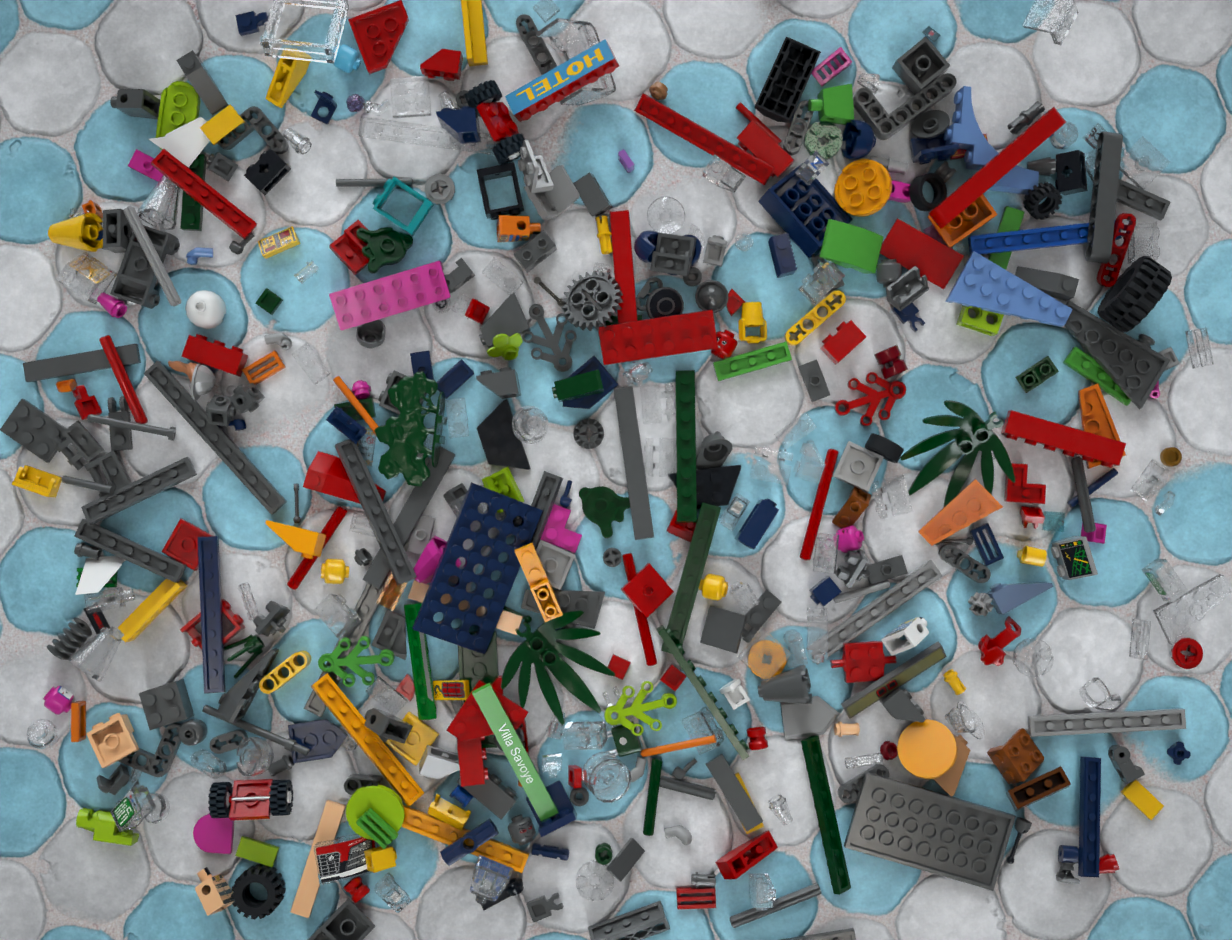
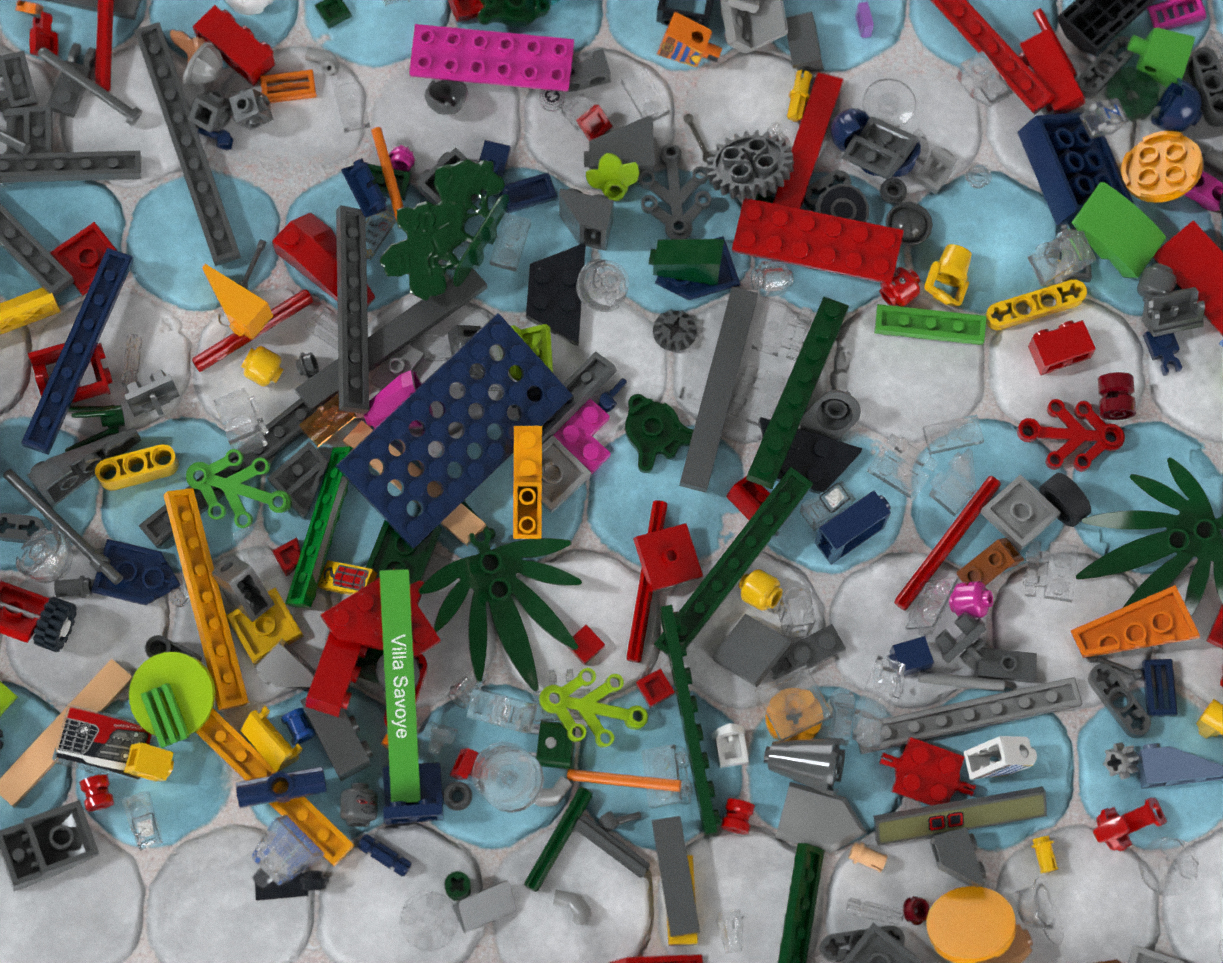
camera: 15 degrees right, 15 degrees down
dark grey brick [514,230,557,273] -> none
dark grey wing [521,589,605,629] -> none
dark grey plate [526,893,564,923] -> none
dark grey wheel [603,548,622,567] -> none
red tile [726,289,745,316] -> none
dark blue brick [768,233,797,278] -> none
dark grey plate [798,360,830,402] -> none
none -> clear tile [424,333,452,362]

